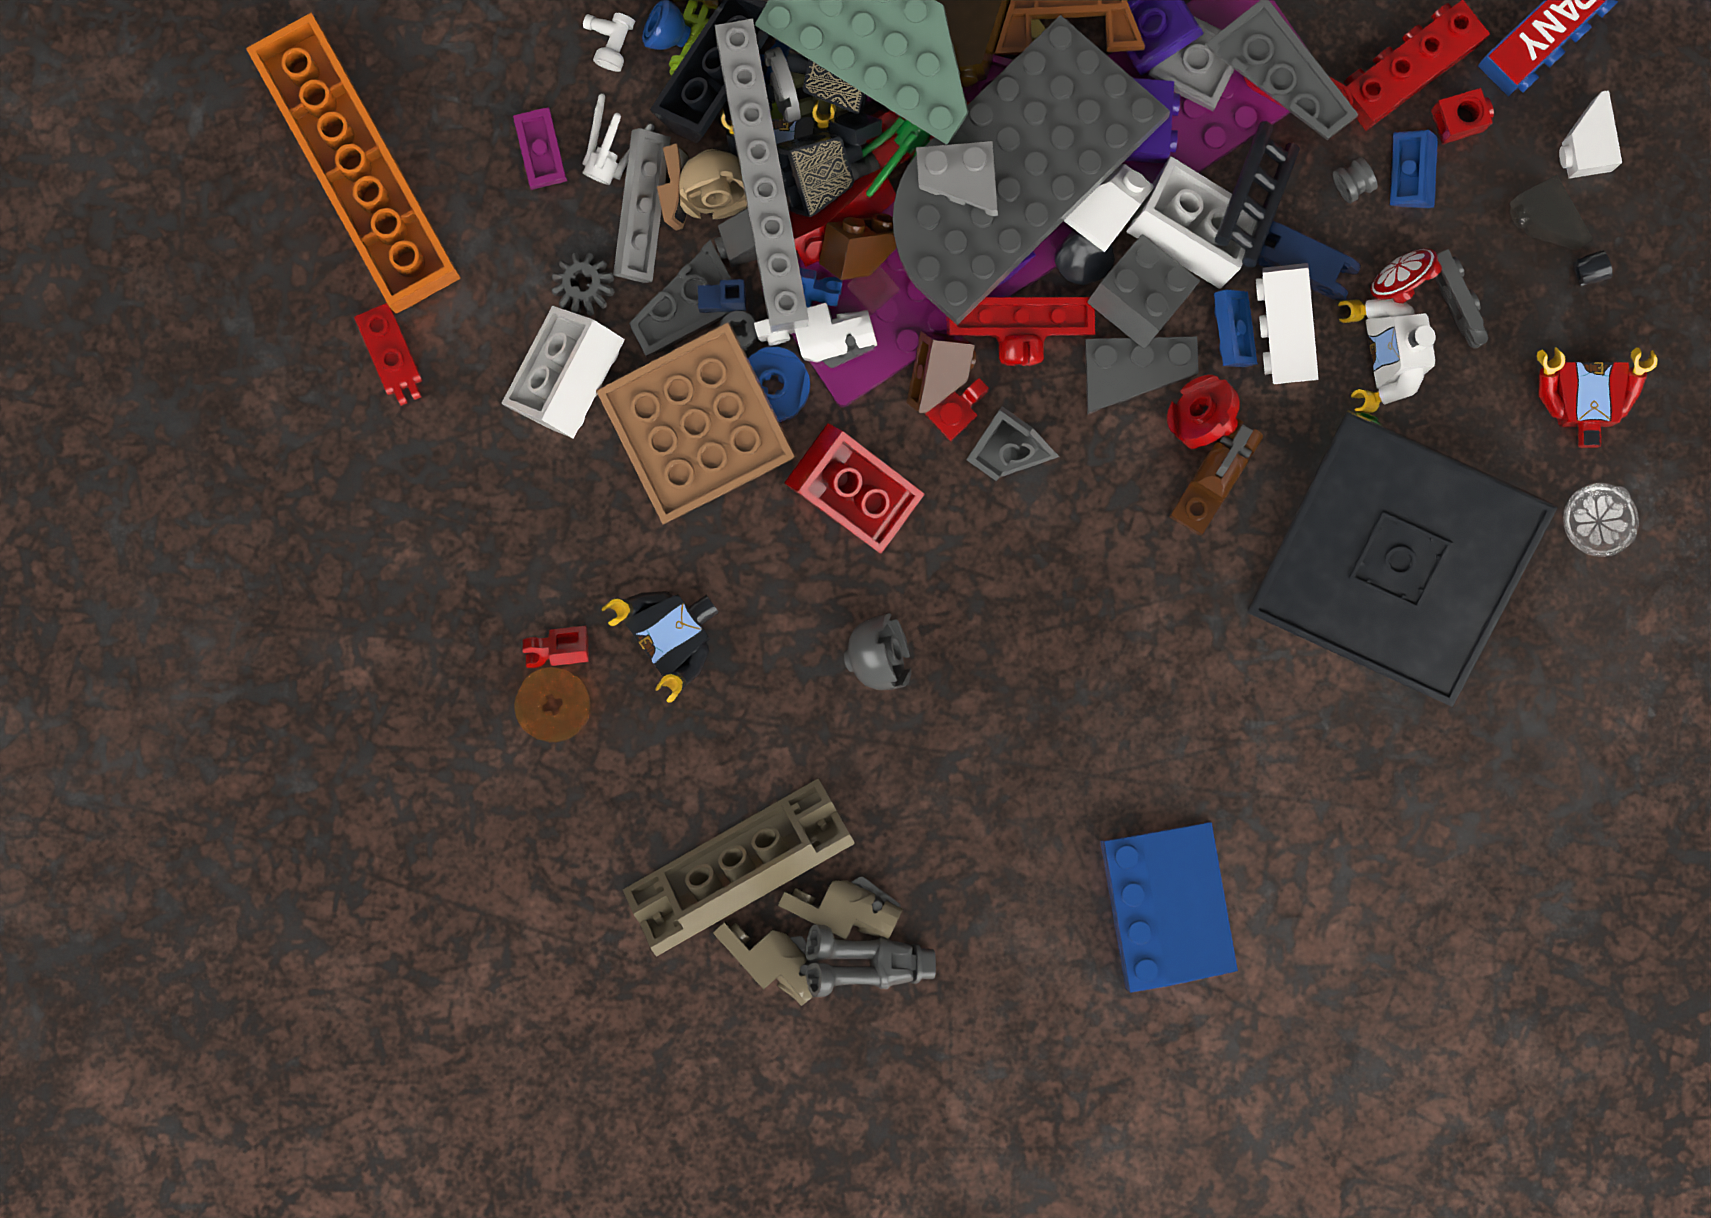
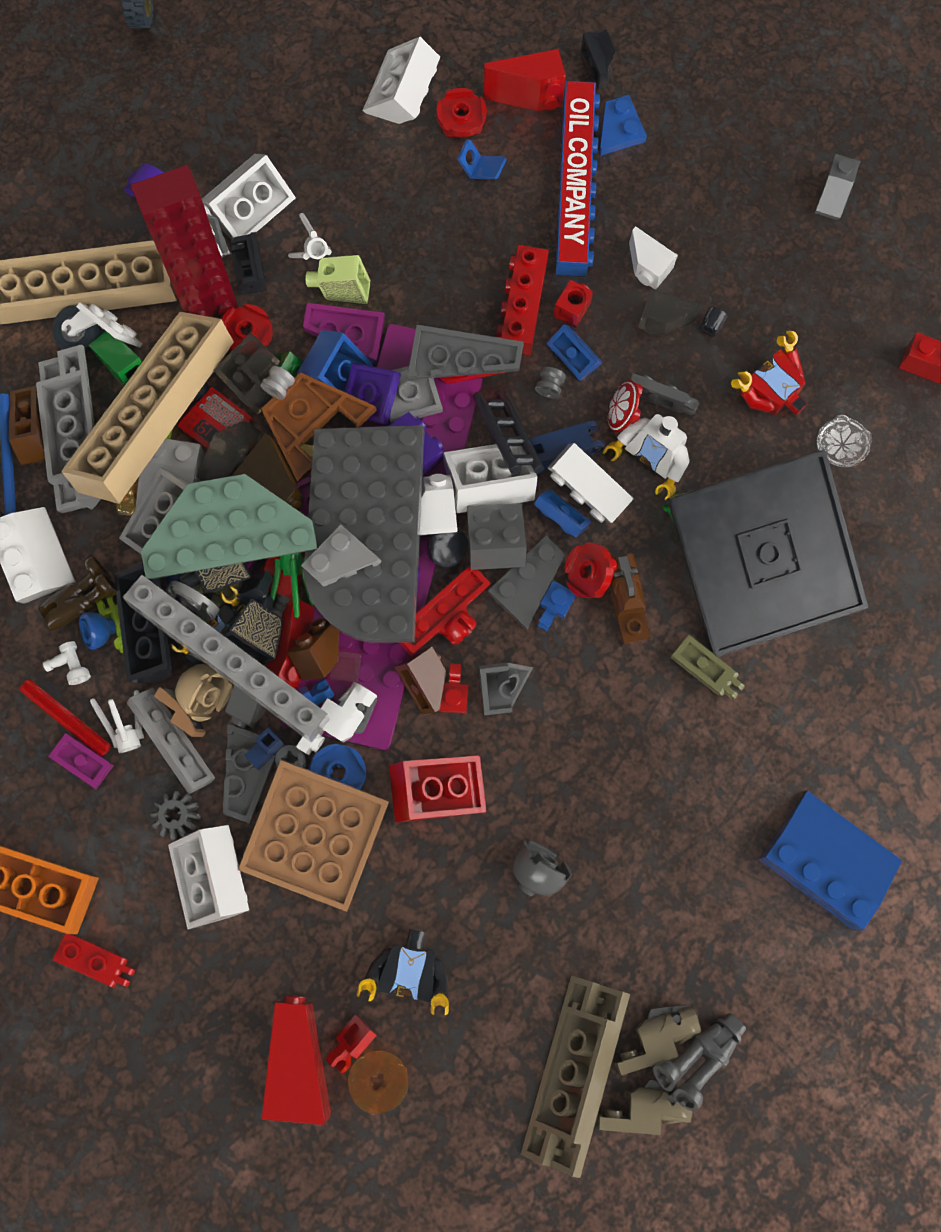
camera: 45 degrees left, 10 degrees down
none -> red axle [19,679,111,757]
none -> red slope [262,995,331,1125]
none -> blue plate [538,581,576,631]
none -> olive hinge [670,635,744,700]

